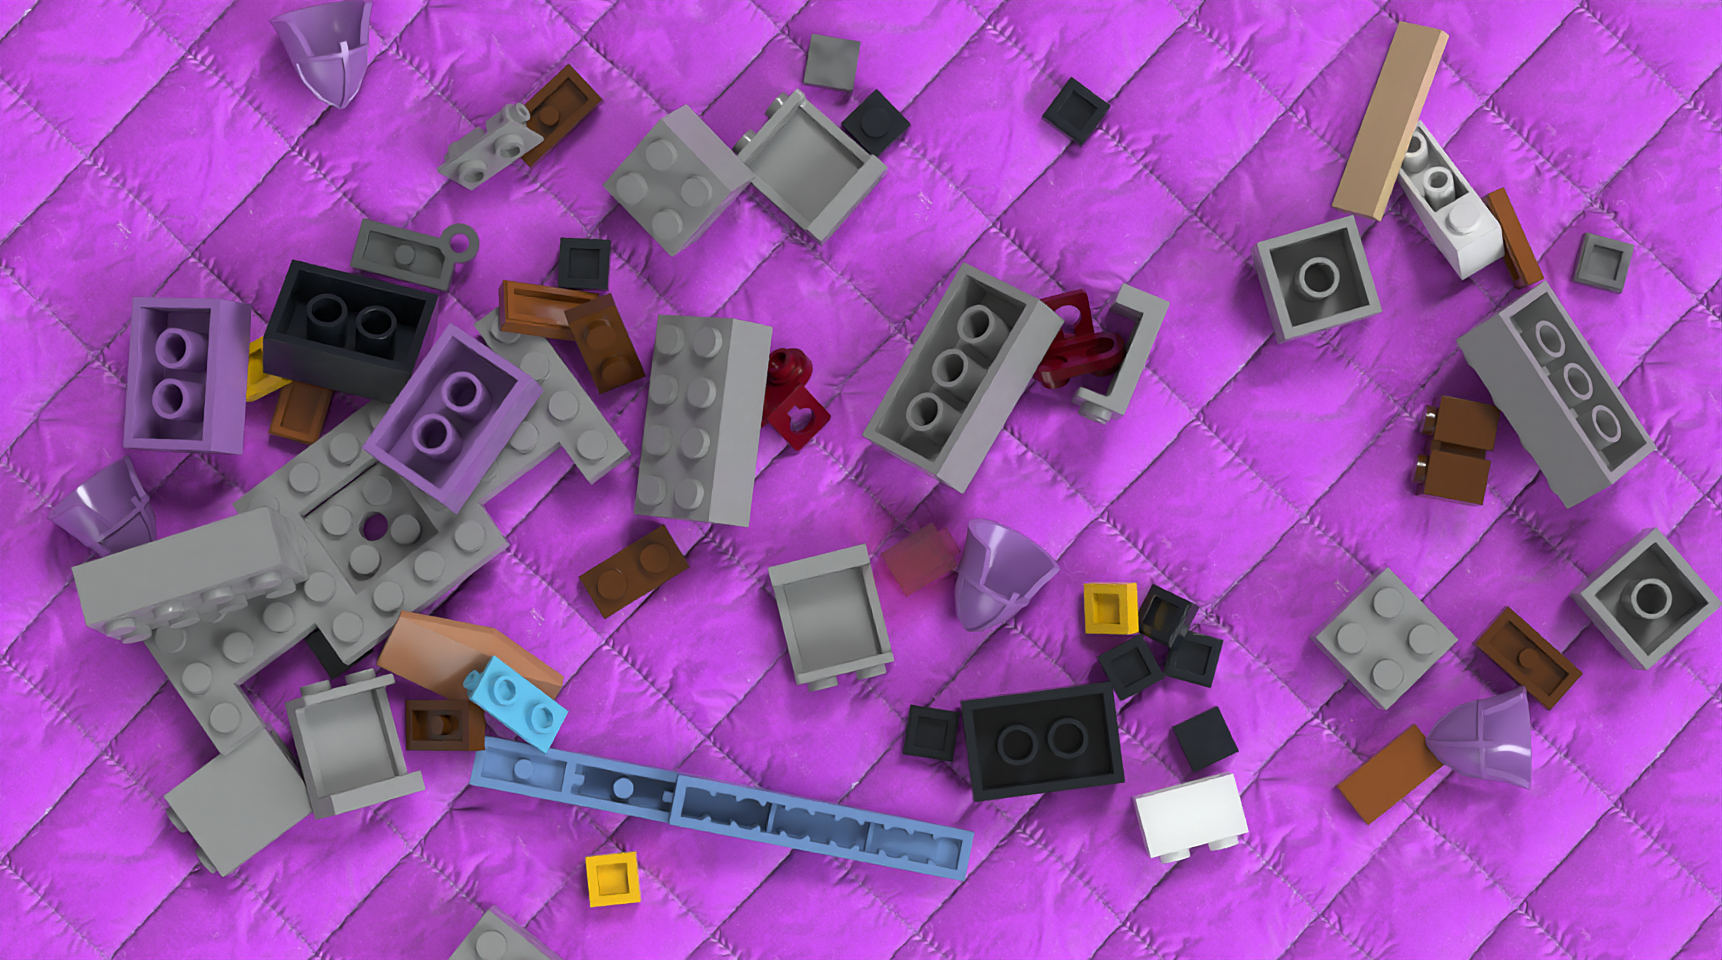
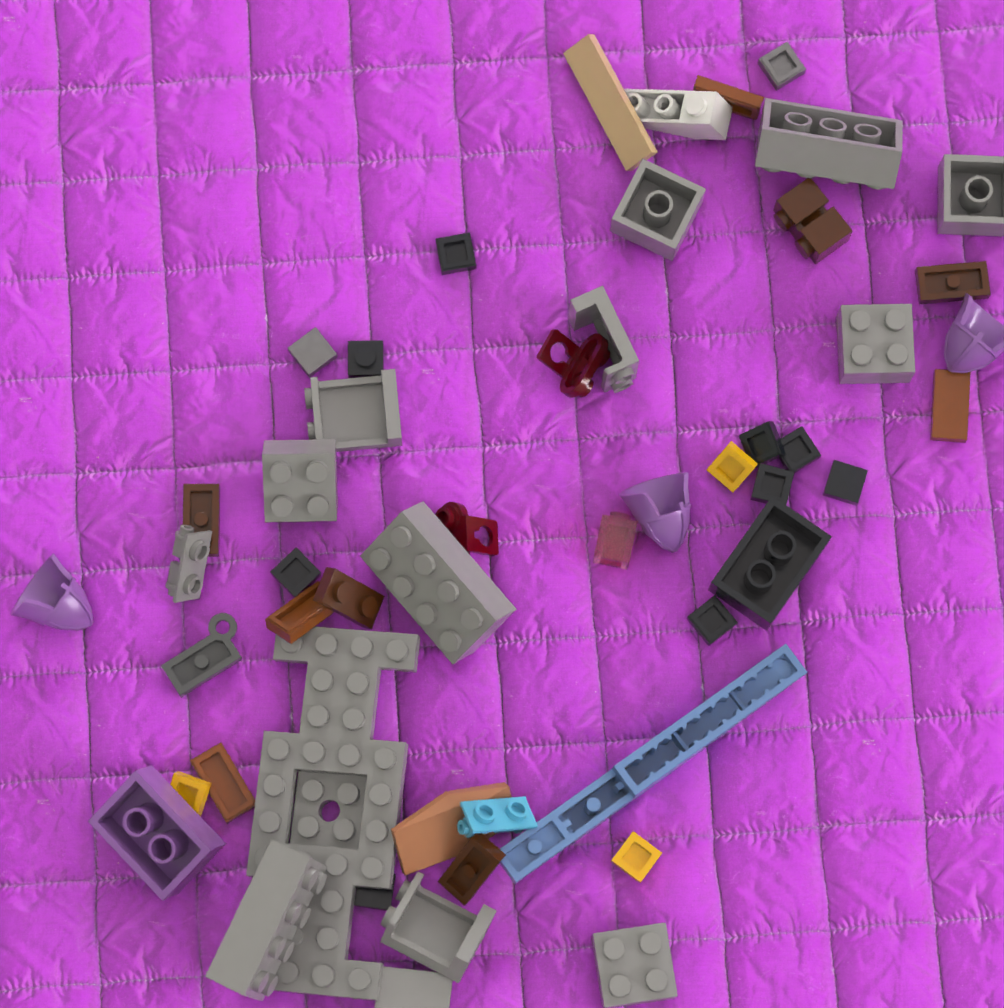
camera: 50 degrees left, 10 degrees down
medium lavender helmet [46,455,157,557] -> none
black brick [263,259,439,404] -> none
medium lavender brick [362,322,544,514] -> none
reddish brown plate [579,524,690,619] -> none
light grey panel [768,543,894,692] -> none
light grey brick [862,262,1065,494] -> none
white brick [1132,771,1249,864] -> none

